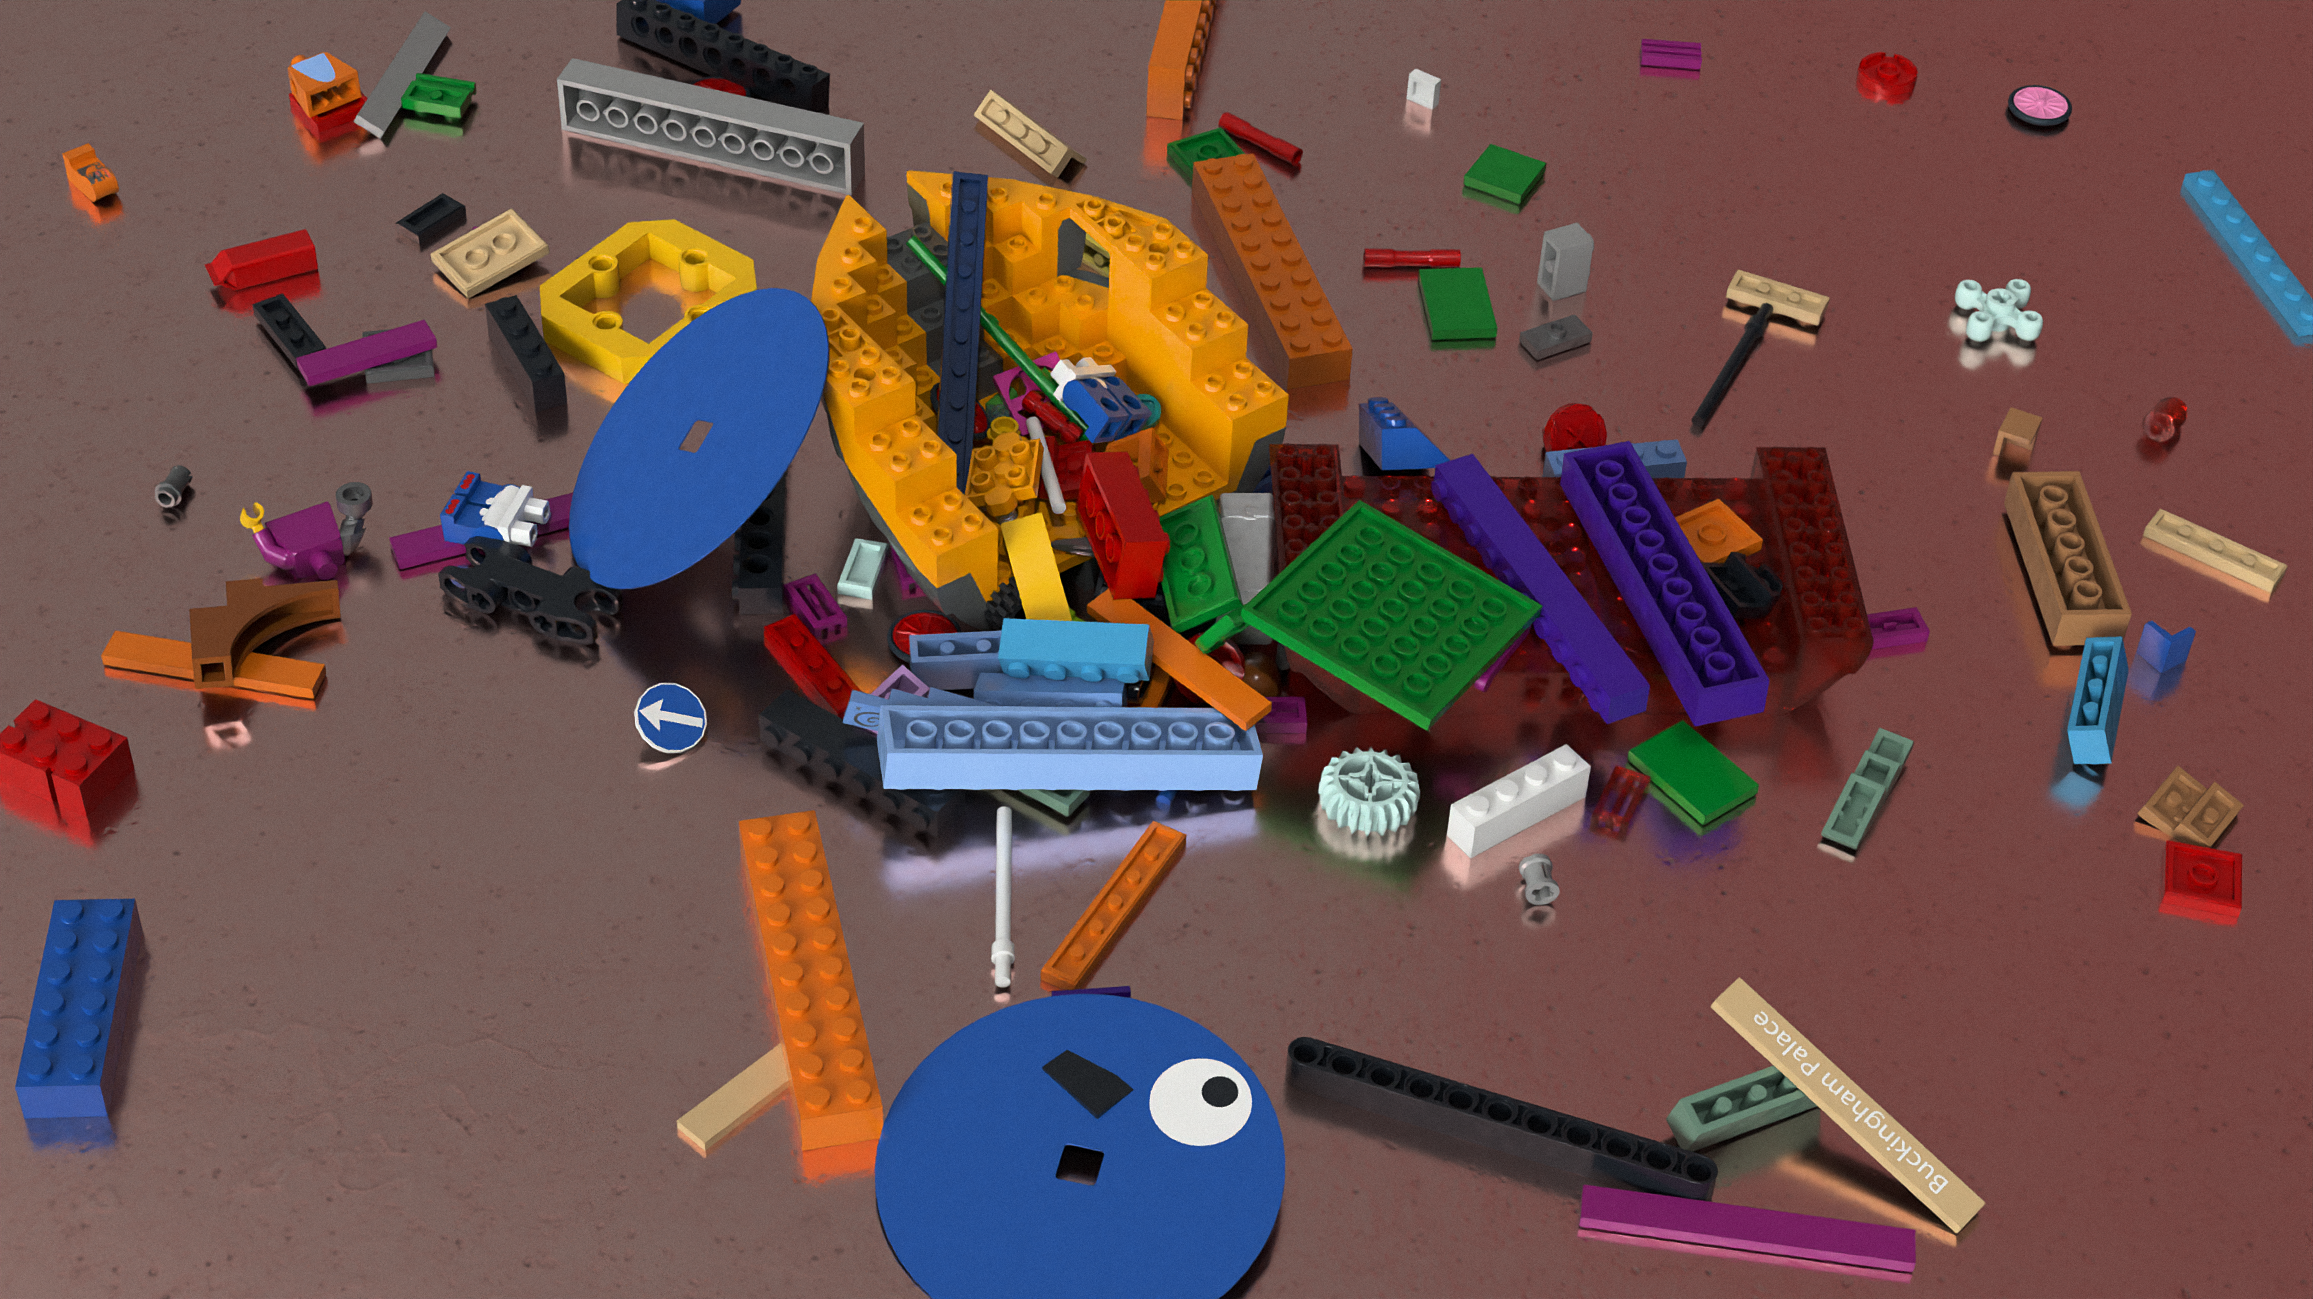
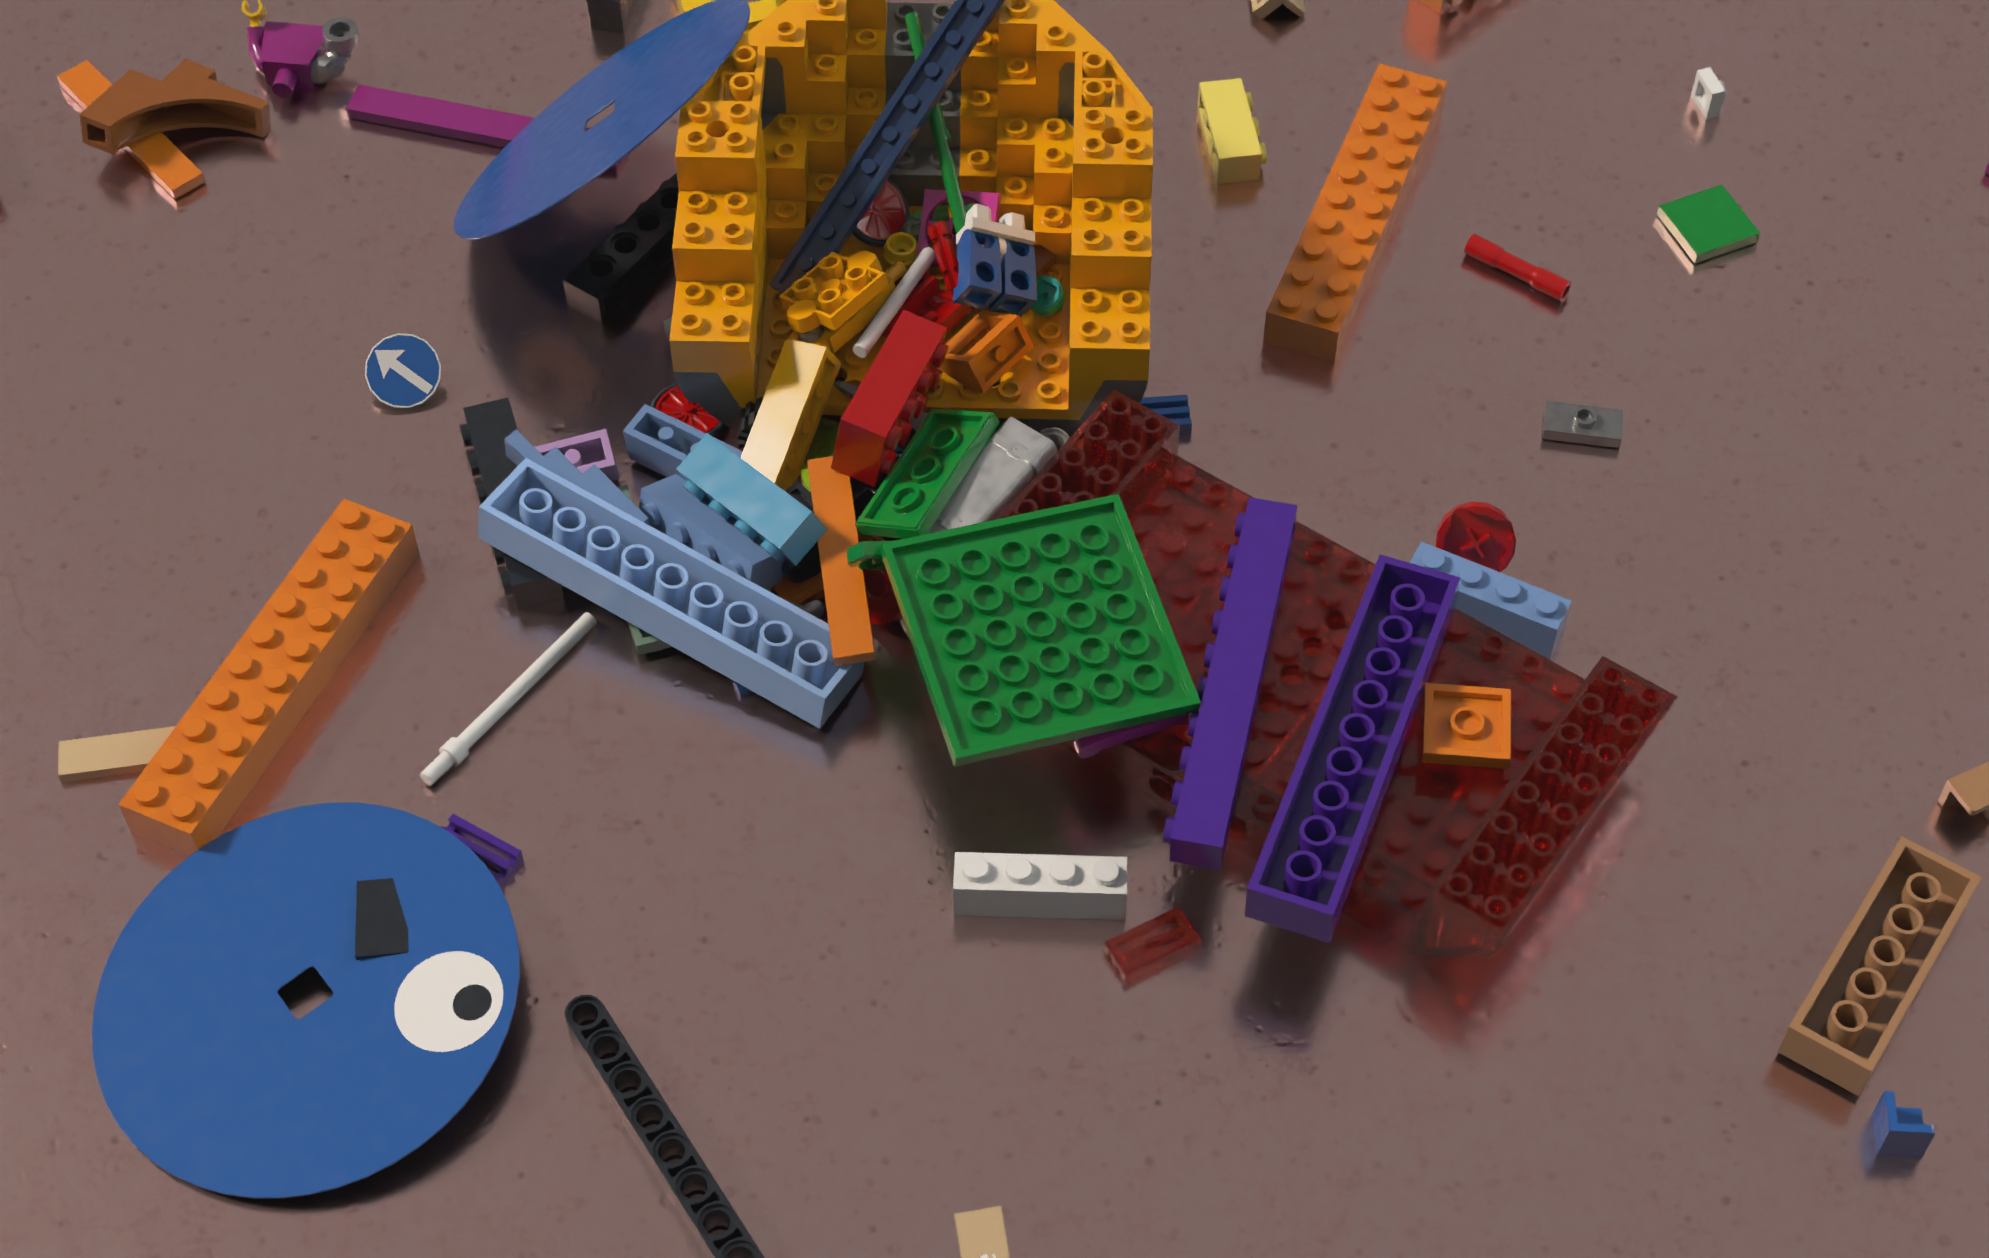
camera: 40 degrees right, 10 degrees up
black piece [438,536,623,645] -> none
hips [440,471,551,547] -> none
red tile [764,614,862,719] -> none
magenta tile [784,573,847,637] -> none
orange tile [1041,821,1186,990] -> none
green tile [1167,127,1245,180] -> none
red piece [1218,112,1303,166] -> none
magenta tile [1255,697,1307,733] -> none
light aqua gear [1318,746,1420,836] -> none
blue slope [1359,397,1450,470] -> none
green tile [1418,267,1498,340] -> none
light grey bush [1518,854,1560,905] -> none
light grey brick [1537,222,1594,301] -> none
green tile [1627,720,1759,825] -> none
black bar [1692,303,1773,427] -> none
black slope [1701,552,1783,620] -> none
tan plate [1726,270,1830,325] -> none
sand green slope [1821,728,1914,850] -> none
magenta tile [1848,607,1930,651] -> none
dark azure brick [2067,636,2129,765] -> none

